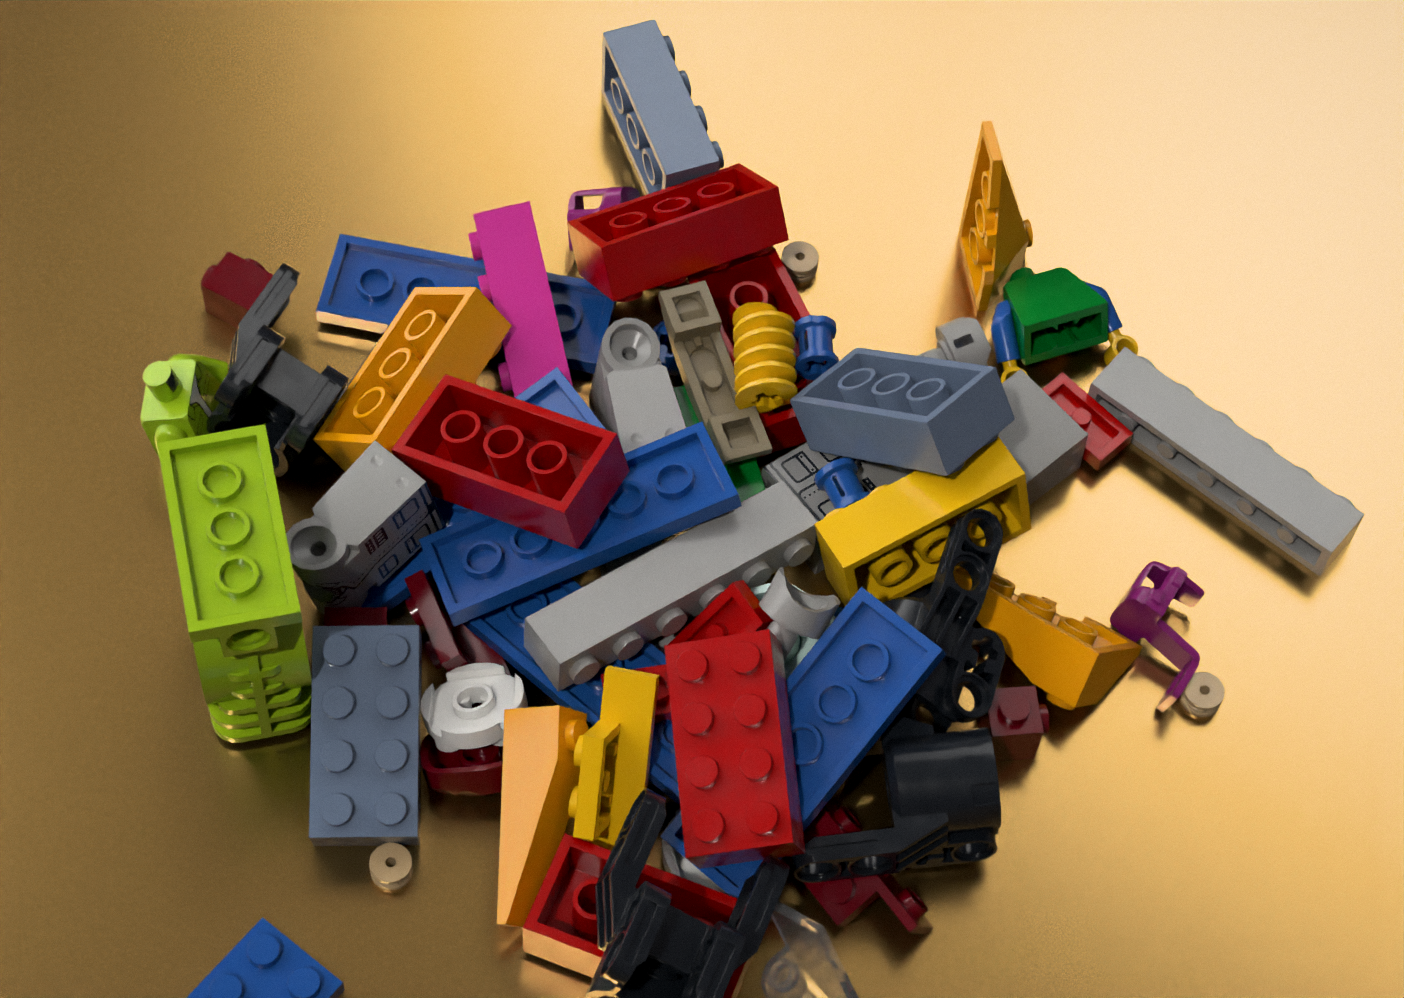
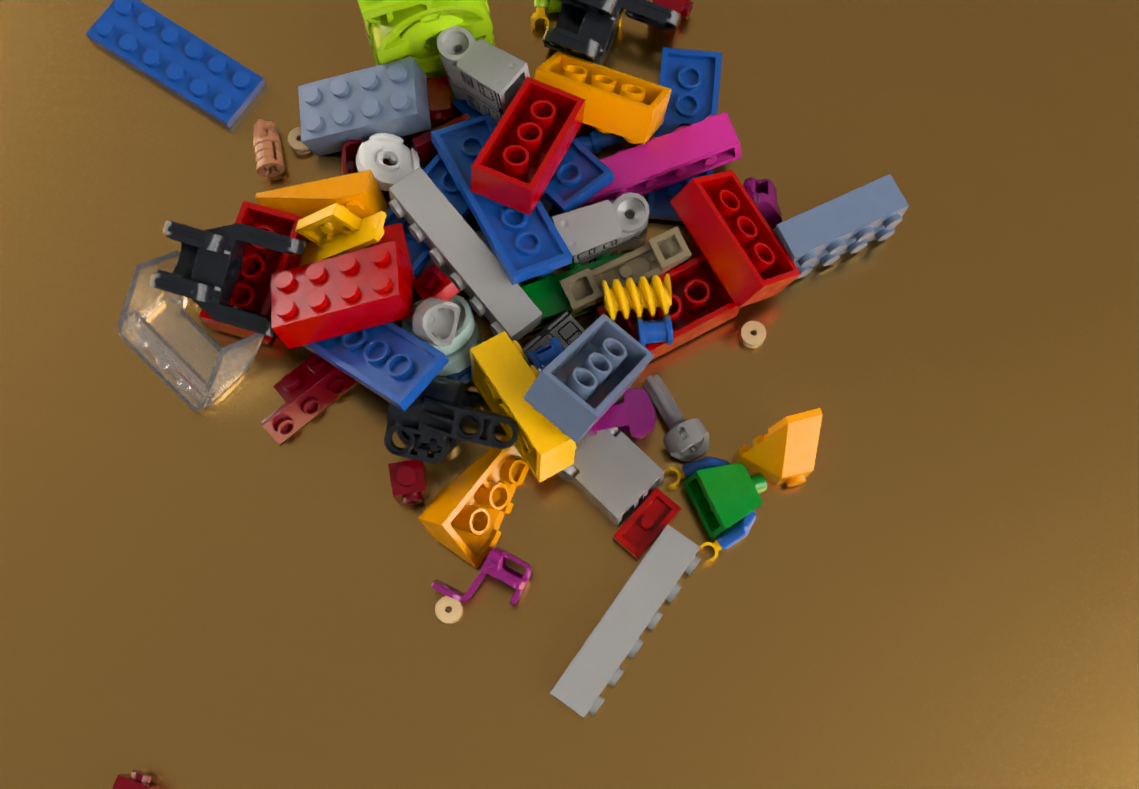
camera: 90 degrees right, 15 degrees up
black piece [791,715,1001,883] -> none
none -> nougat hinge [253,119,285,177]

